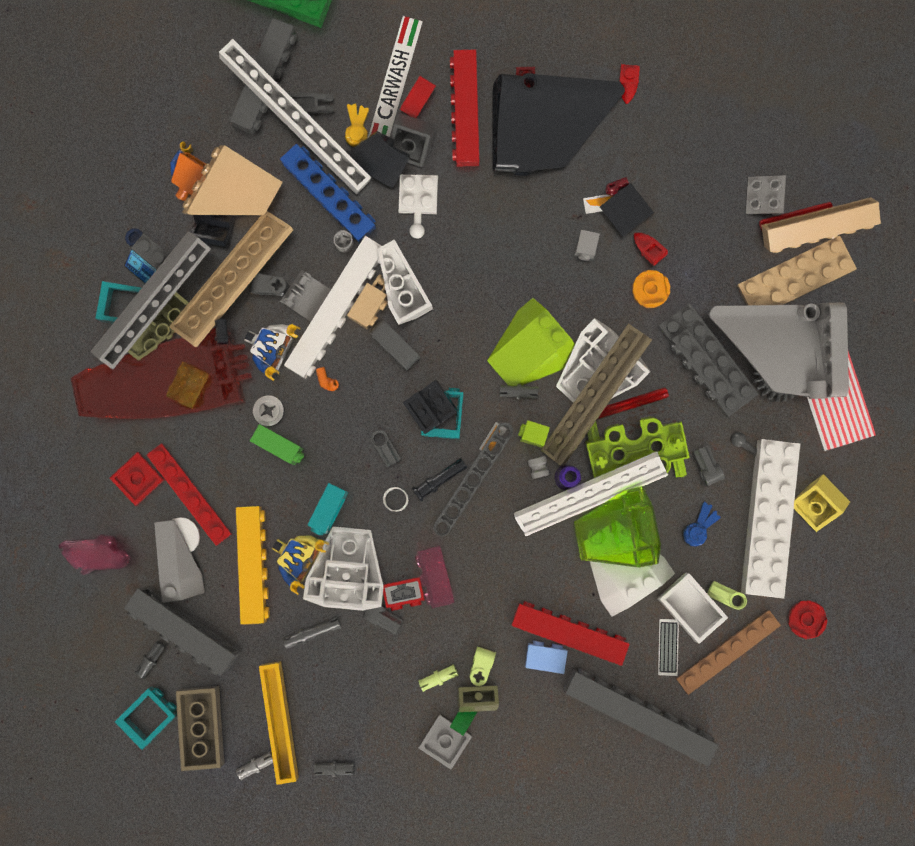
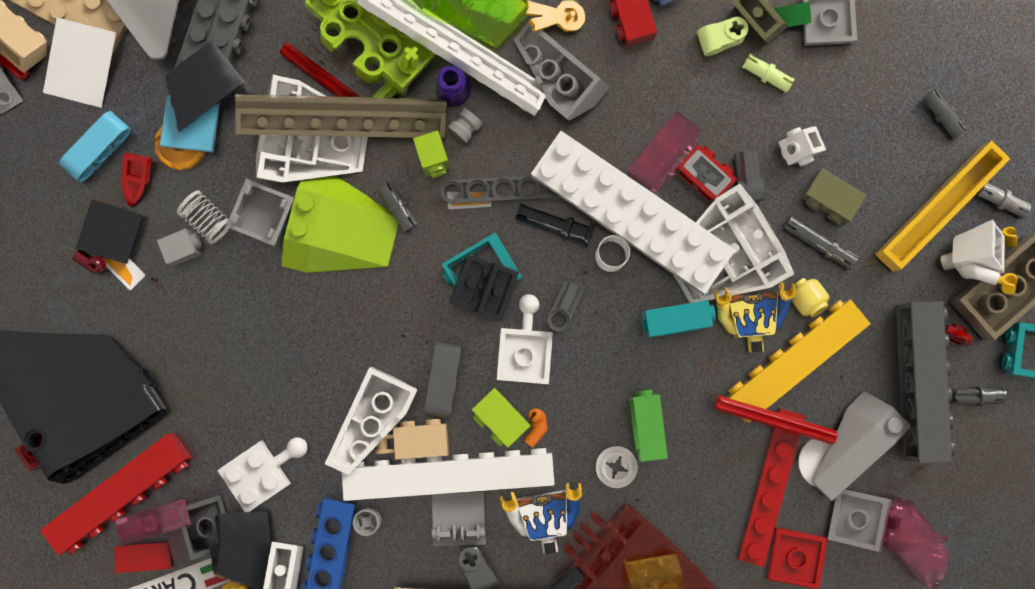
camera: 125 degrees left, 0 degrees up
none -> white sticker [43,17,116,108]
none -> medium azure beam [59,111,131,182]
none -> clear pink brick [116,499,191,545]
none -> medium azure tile [160,95,220,153]
none -> black slope [165,41,245,132]
none -> white piece [177,190,229,244]
none -> light grey container [226,179,294,249]
none -> lime brick [472,388,531,447]
none -> white plate [497,294,553,384]
none -> light grey wedge [513,20,610,120]
none -> yellow piece [525,1,585,32]
none -> white brick [531,131,736,295]
none -> red axle [714,396,838,444]
none -> white brick [778,126,826,167]
none -> light yellow head [791,278,830,318]
none -> olive brick [801,168,867,225]
none -> light grey plate [828,489,892,552]
none -> white torso [940,220,1018,294]
none -> red plate [945,323,974,347]

